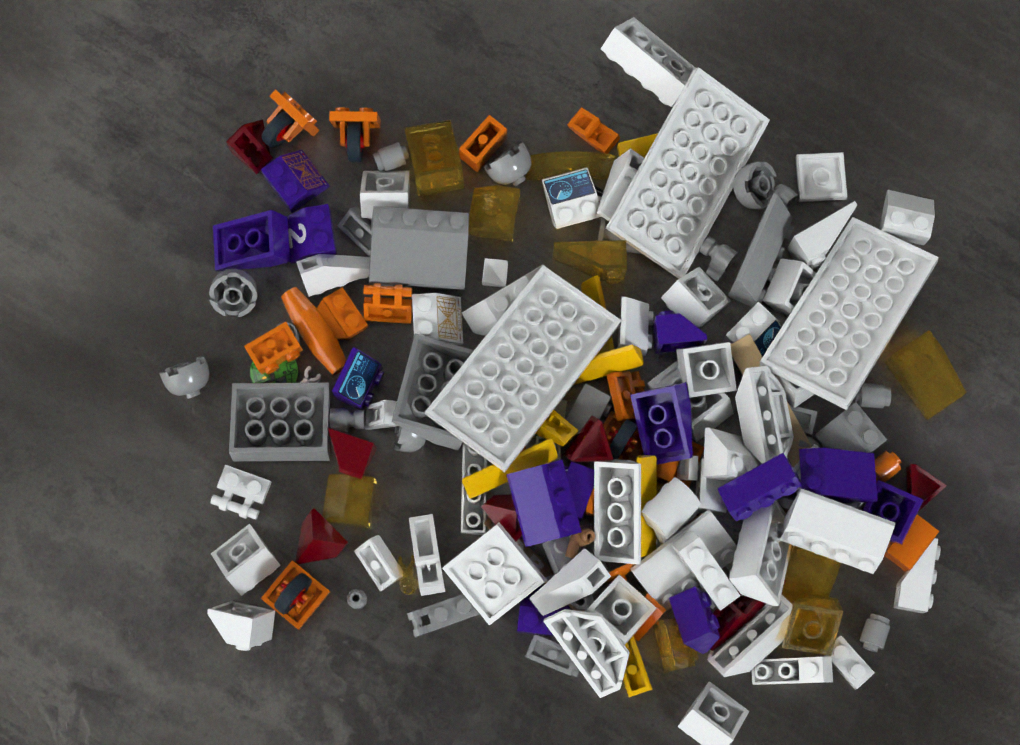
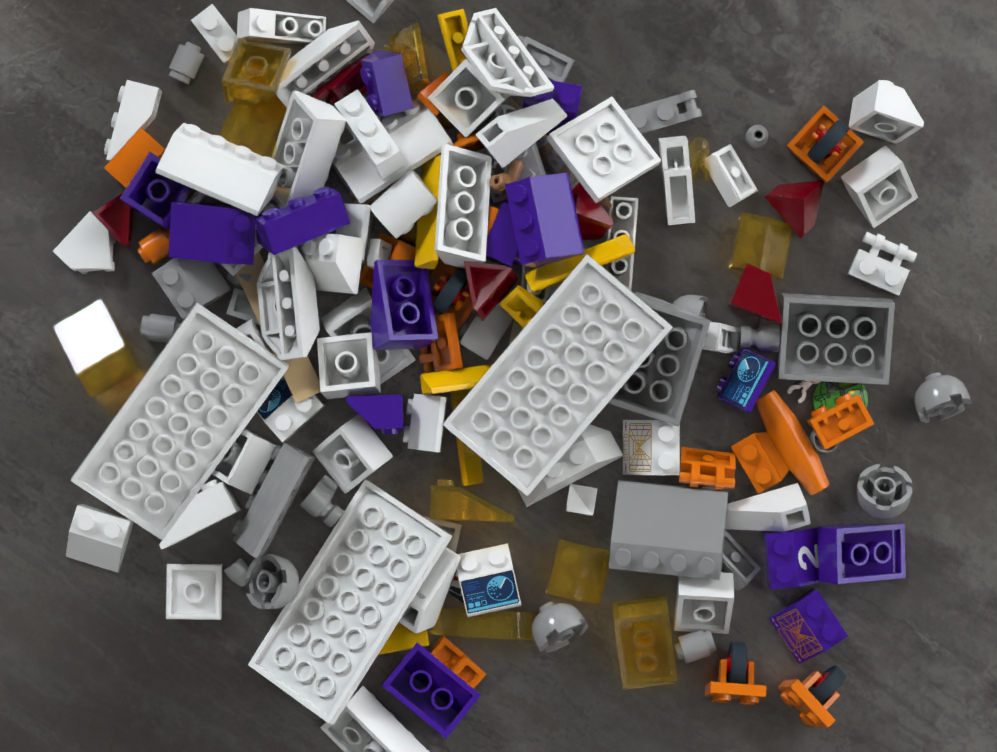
camera: 175 degrees left, 10 degrees up
dark red slope [226,119,273,174] -> none
orange brick [459,115,507,172] -> none
none -> white slope [53,211,116,274]
none -> dark purple slope [381,643,481,738]

